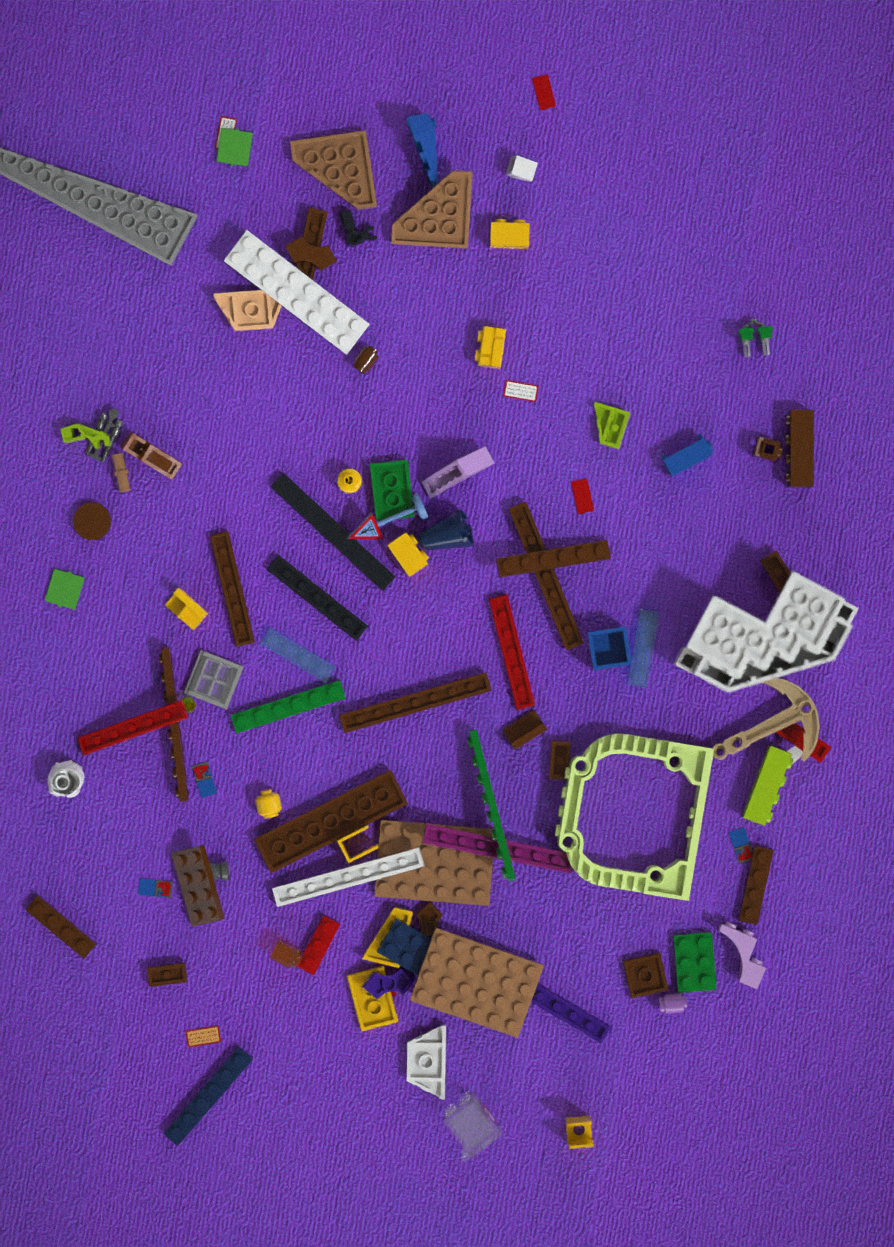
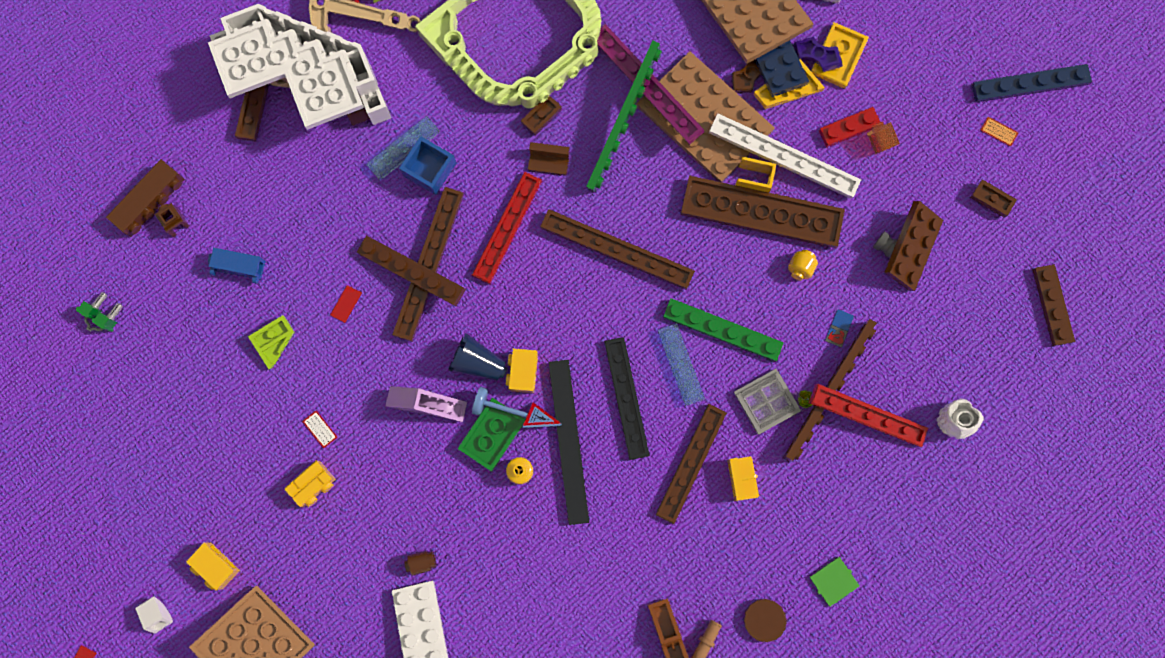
camera: 135 degrees left, 10 degrees down
sticker [138,878,173,898] -> none

